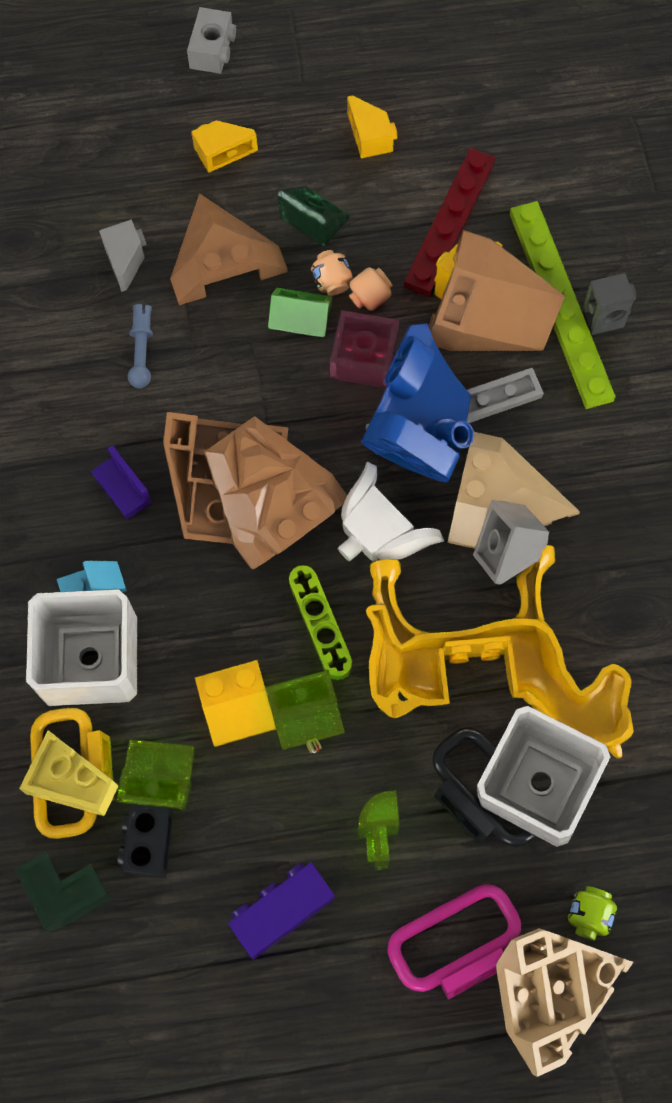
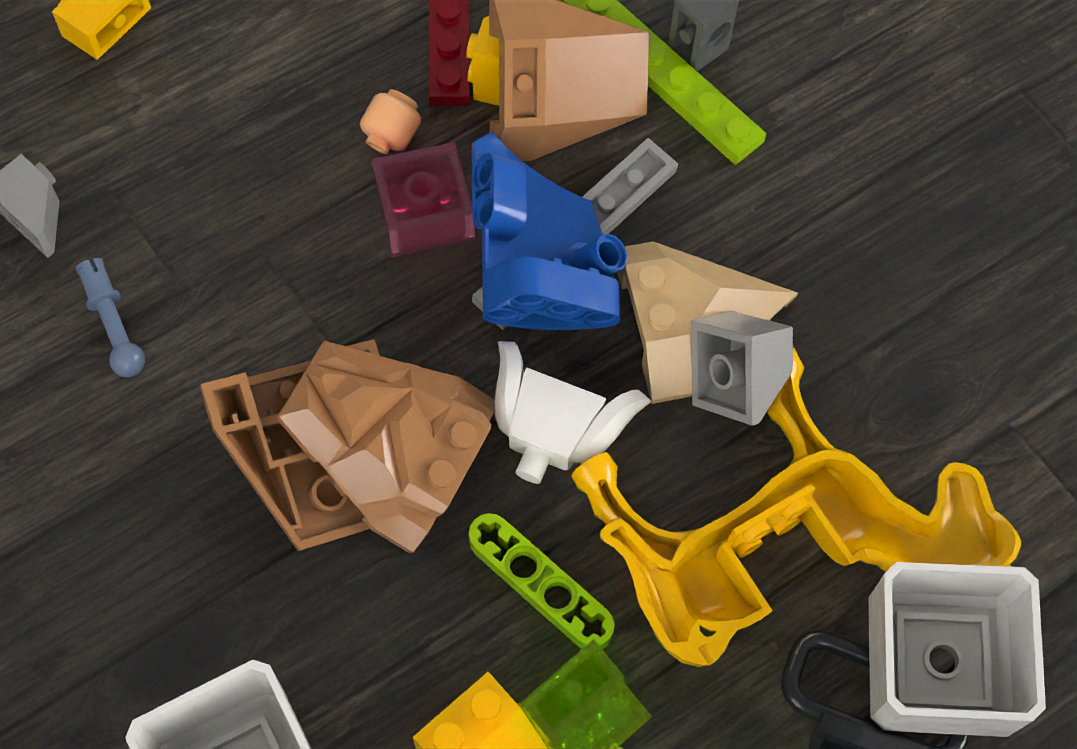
camera: 30 degrees left, 5 degrees down
medium azure slope [57,561,127,592] -> none
dark purple panel [91,445,152,520] -> none
medium nougat wedge [170,193,288,305] -> none
bright green panel [268,288,333,337] -> none
clear green slope [278,186,351,247] -> none
light nougat head [311,250,353,296] -> none

